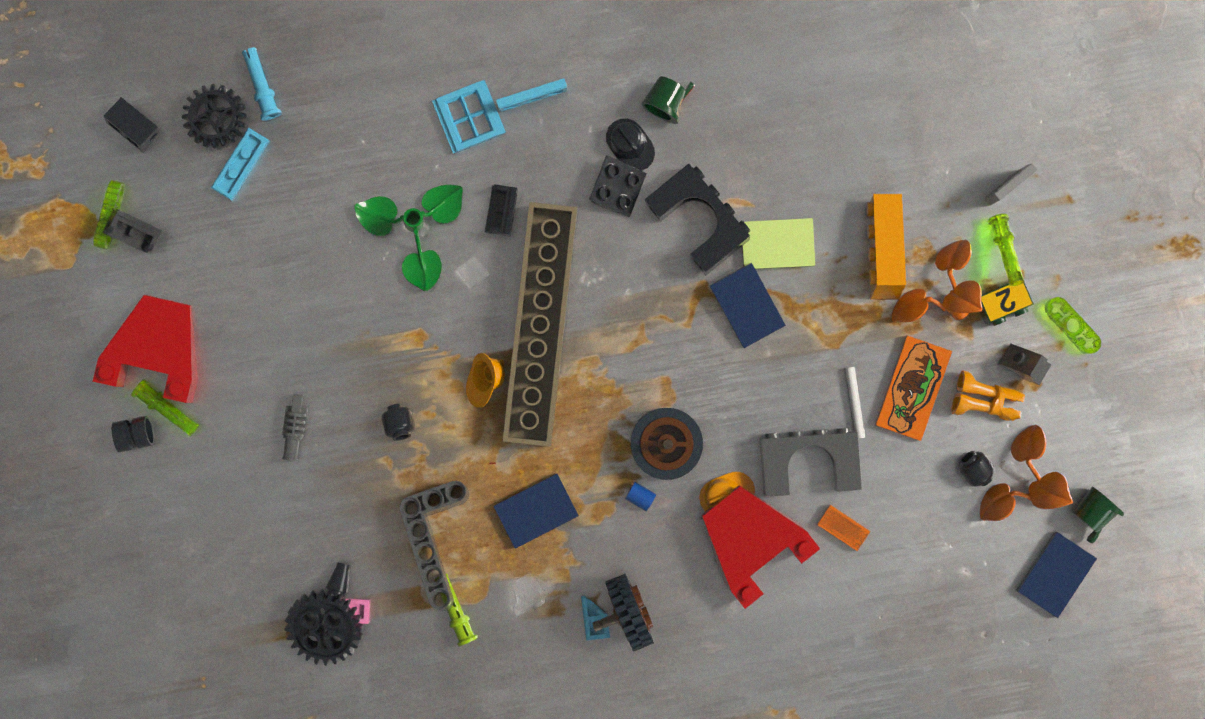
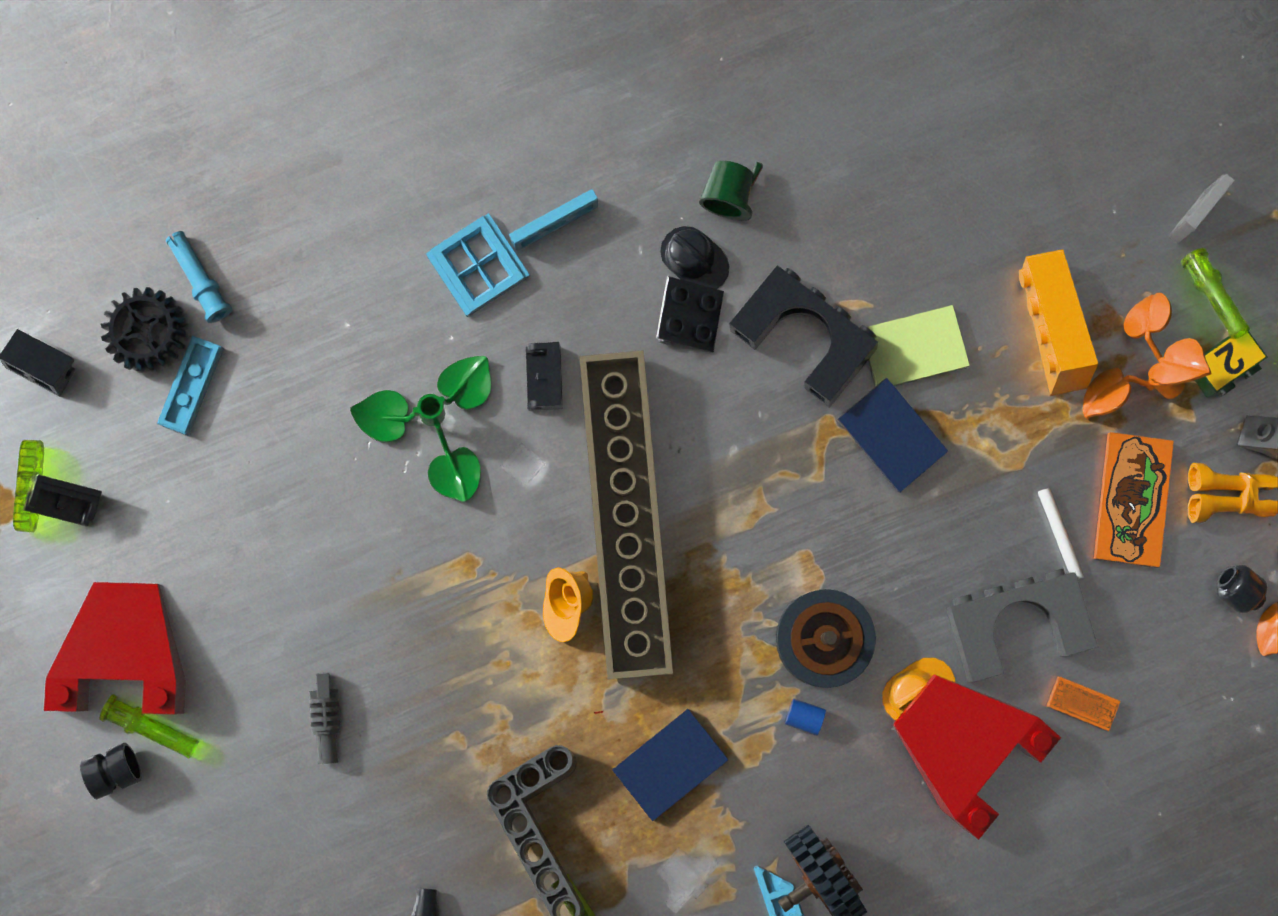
camera: 10 degrees left, 5 degrees down
black head [382,404,415,441] -> none

